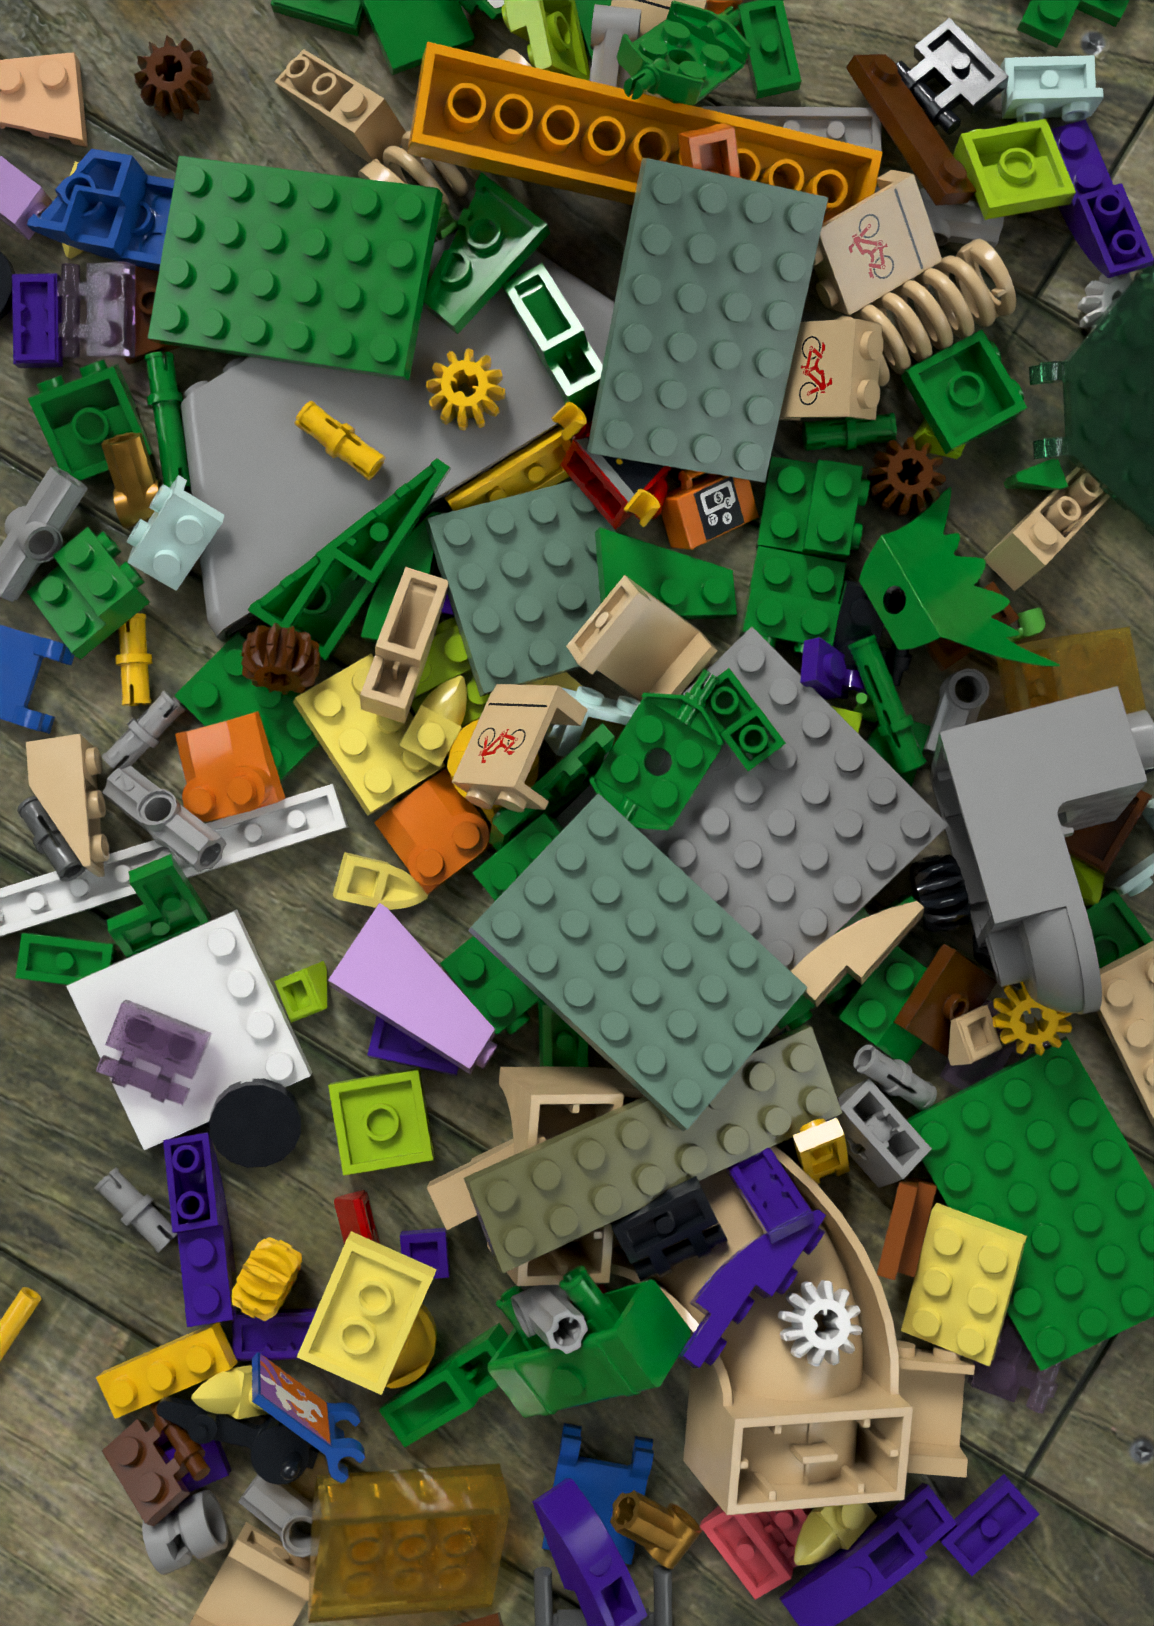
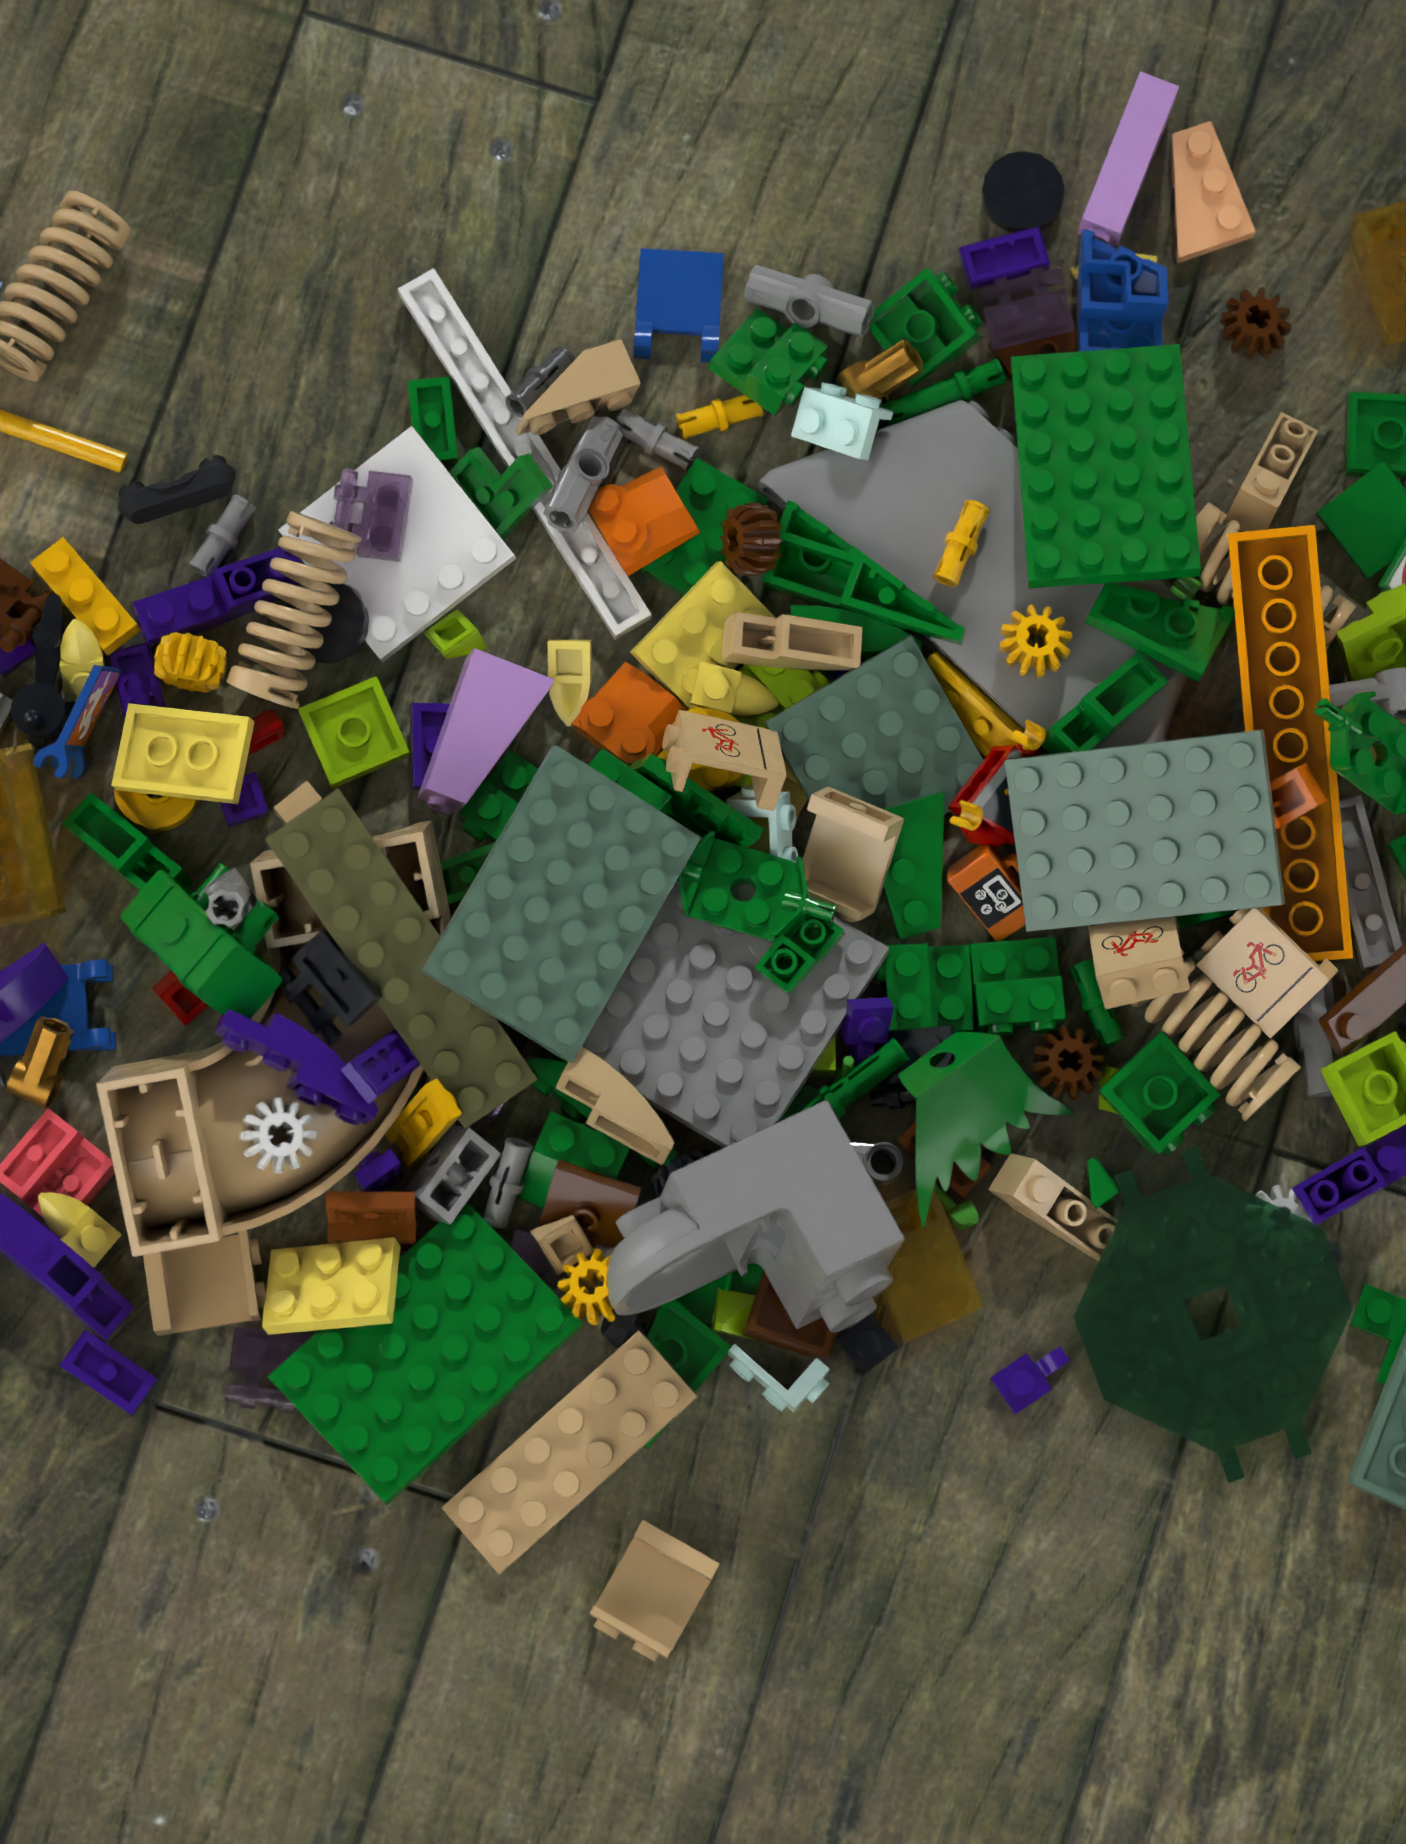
camera: 70 degrees right, 10 degrees down
none -> black piece [118,455,235,524]
none -> tan piece [226,510,362,709]
none -> dark purple plate [354,1149,404,1192]

